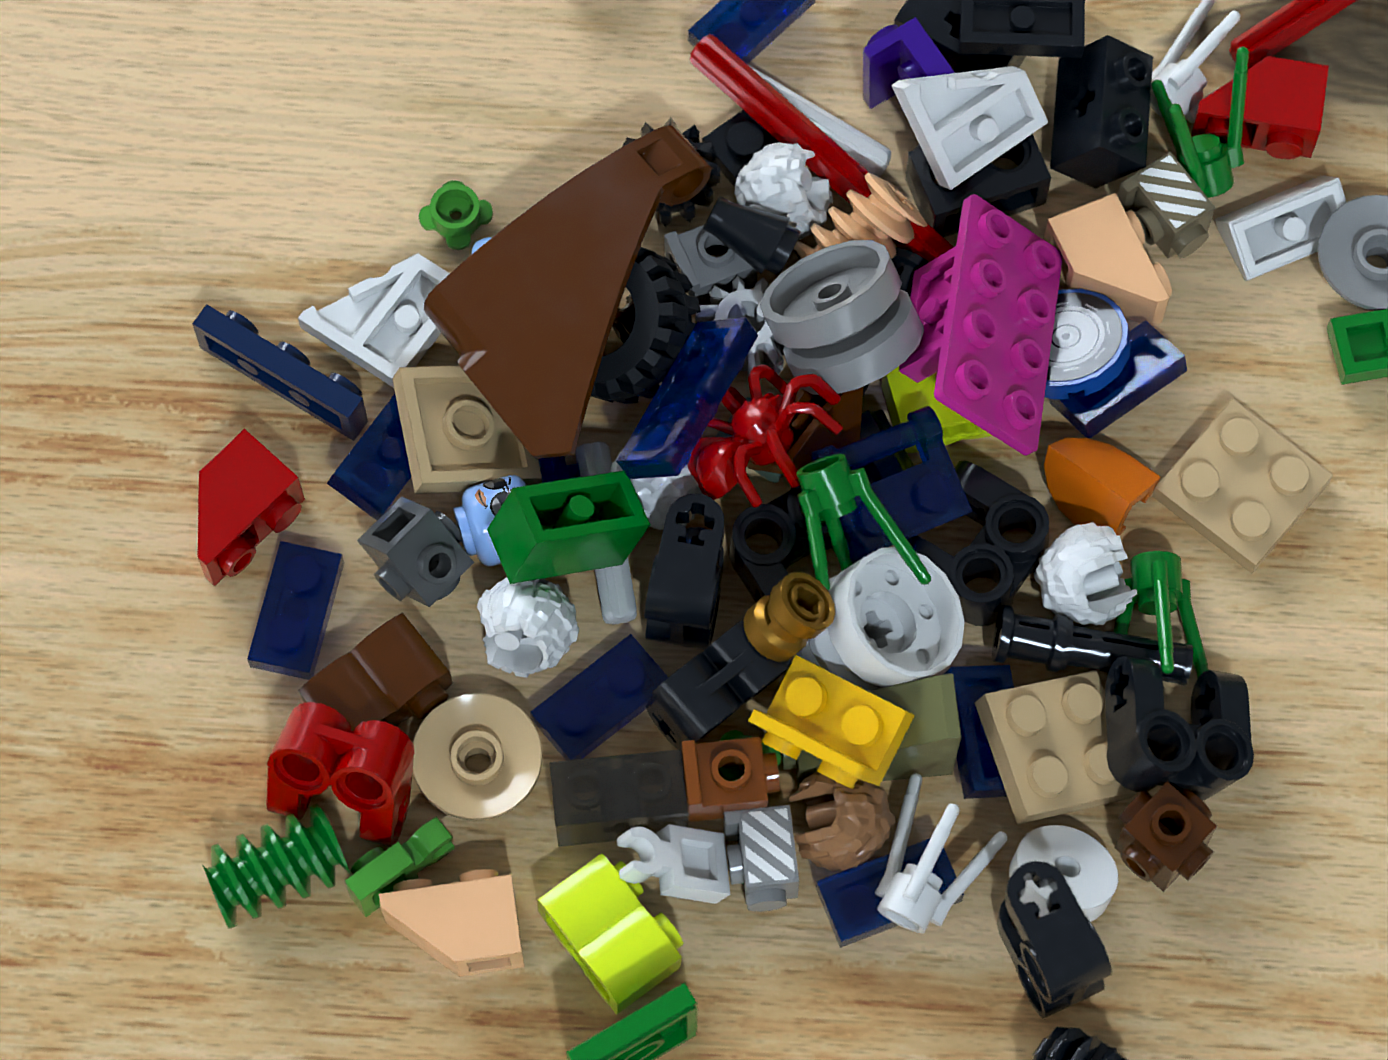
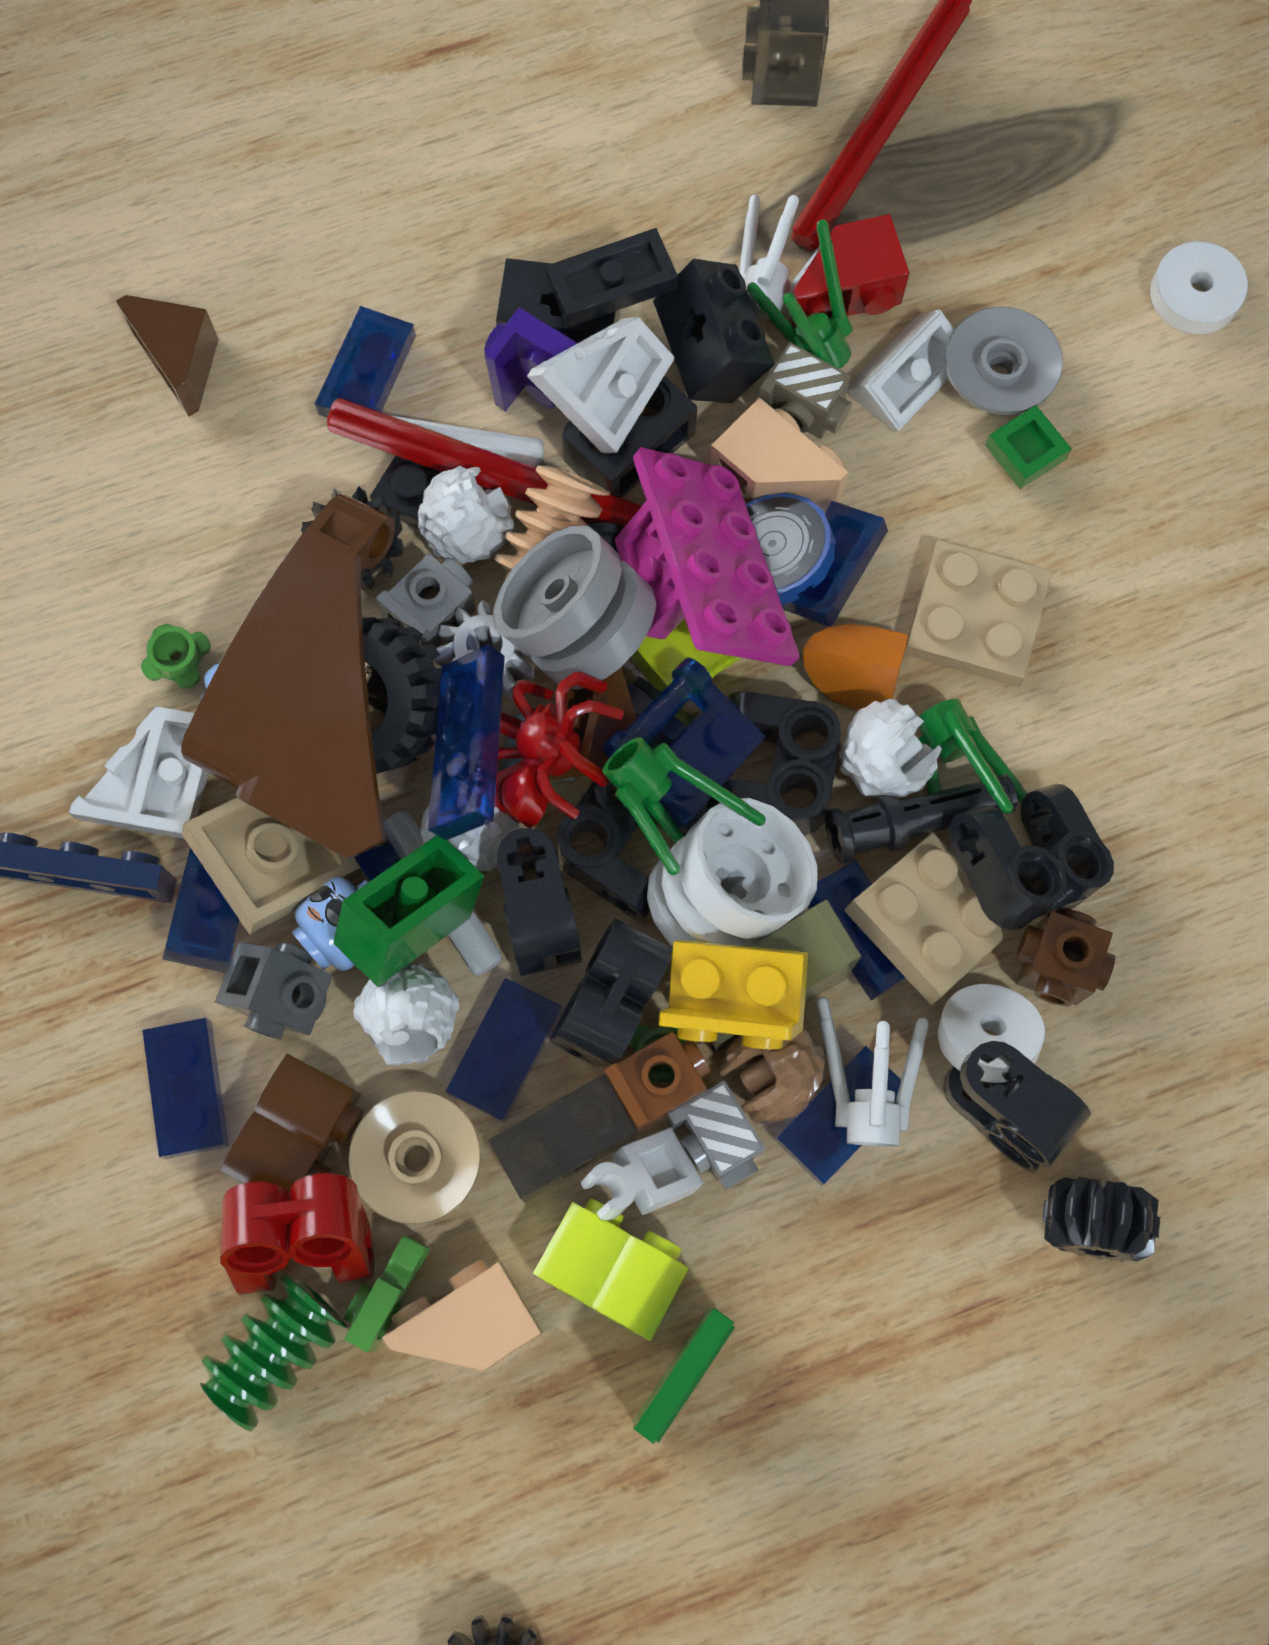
camera: 25 degrees left, 5 degrees up
red slope [198,428,305,587] -> none
black cone [702,196,801,275] -> none
pearl gold wheel [743,572,835,662] -> none

